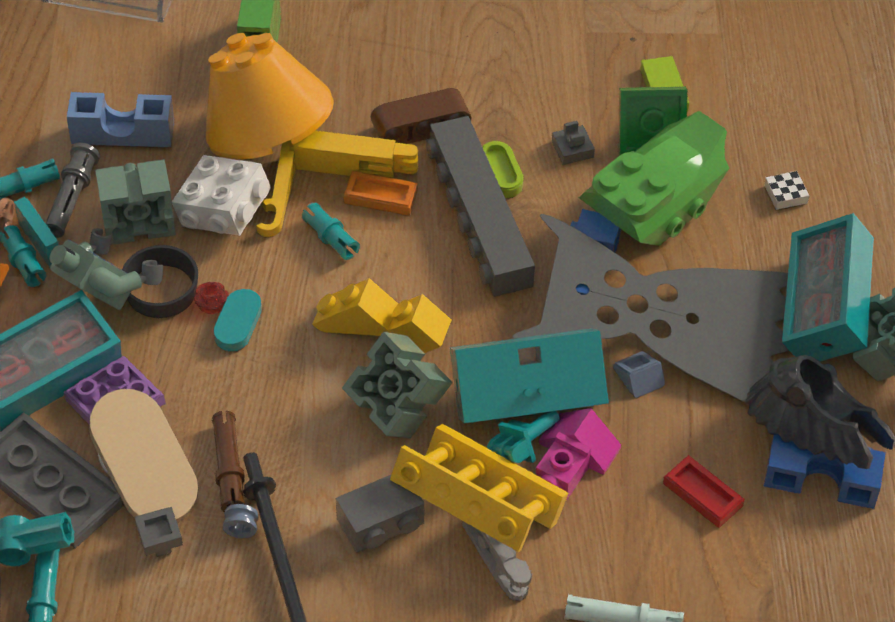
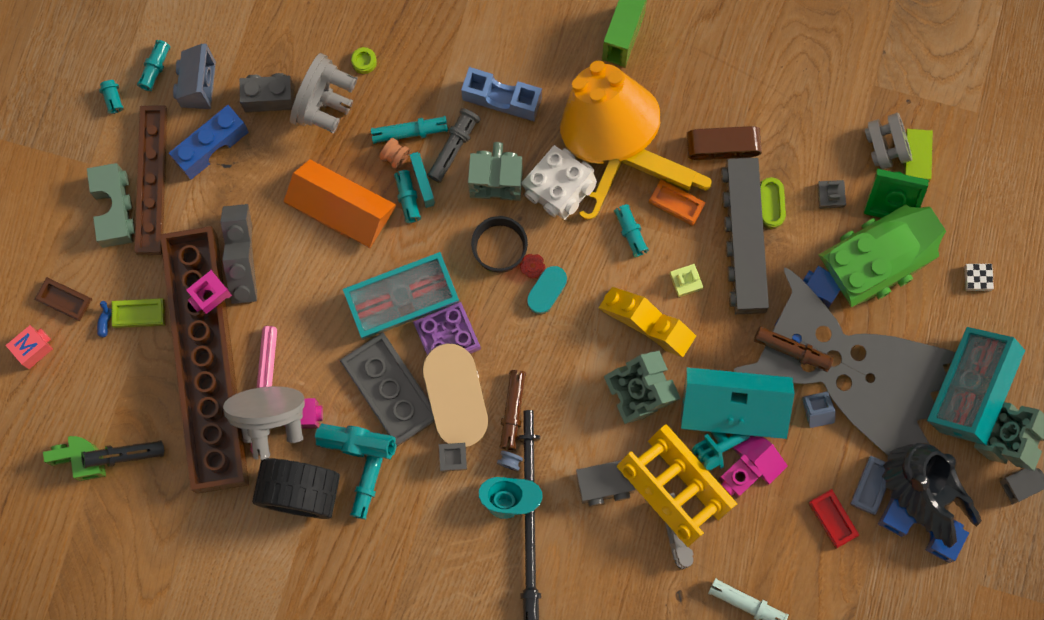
camera: 20 degrees right, 25 degrees up
sand green torso [50,228,163,310] -> none
none -> teal piece [479,477,543,519]
none -> yellowish green tile [670,264,703,298]
none -> reddish brown pin [754,326,834,372]
none -> sand blue tile [850,456,886,515]
none -> light grey brick [865,113,912,170]

